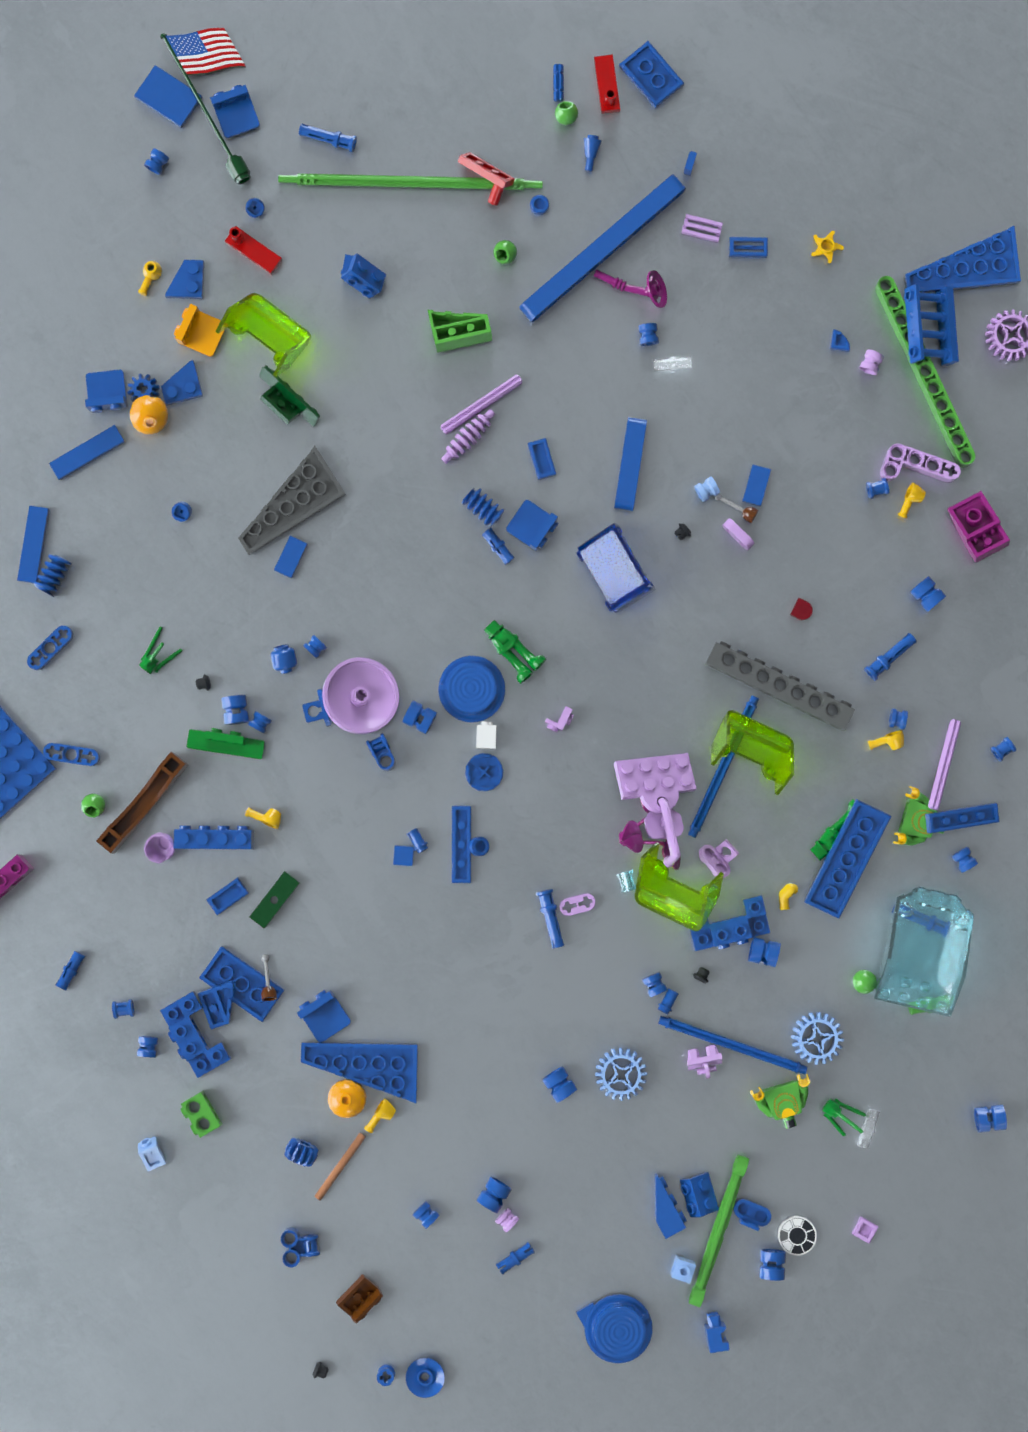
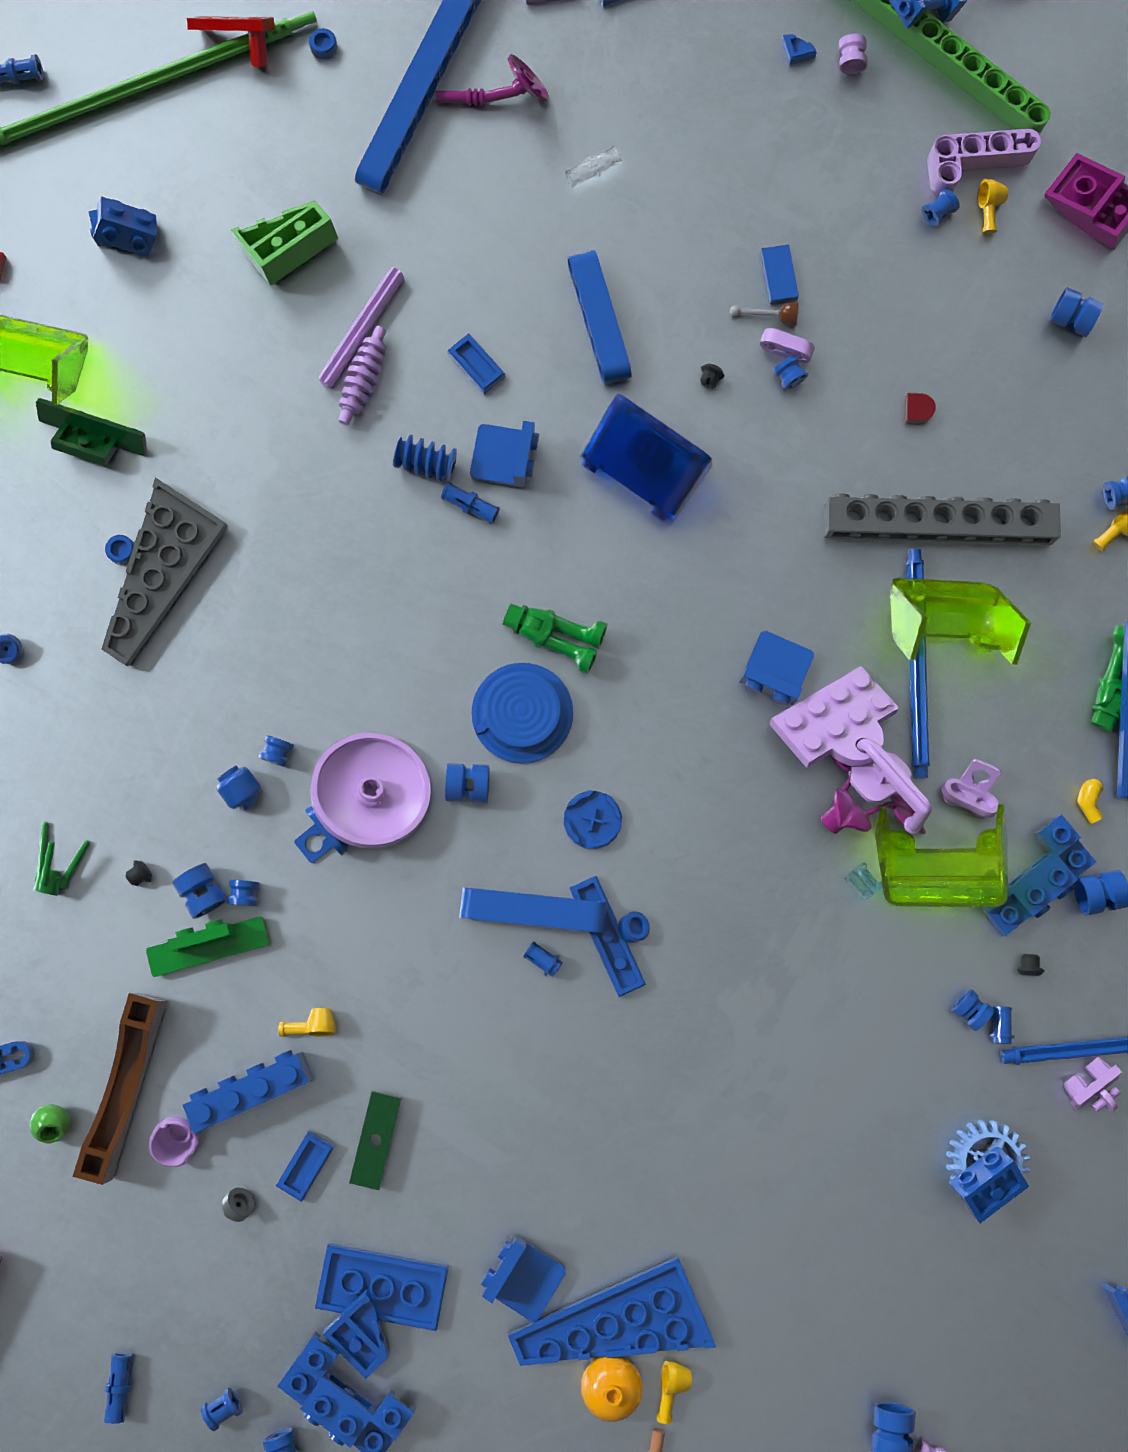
camera: 30 degrees left, 5 degrees down
hinge [261,954,277,1001] -> none
blue tile [274,536,308,579] -> none
blue piece [366,733,396,771] -> none
blue tile [393,846,414,866] -> none
white brick [476,722,497,750] -> none
bright green piece [493,240,517,264] -> none
blue pin [536,889,564,949] -> none
blue wheel [542,1066,577,1103] -> none
lavender bracket [545,706,574,732] -> none
lavender beam [559,893,595,916] -> none
blue wheel [638,323,659,346] -> none
light blue wheel [694,477,720,502] -> none
blue pin [864,633,917,681] -> none
none -> blue tile [105,535,134,565]
none -> dark grey tile [222,1187,255,1222]
none -> blue beam [459,887,607,933]
none -> blue bracket [739,631,814,705]
none -> blue wheel [773,355,809,391]
none -> blue bracket [949,1147,1029,1224]

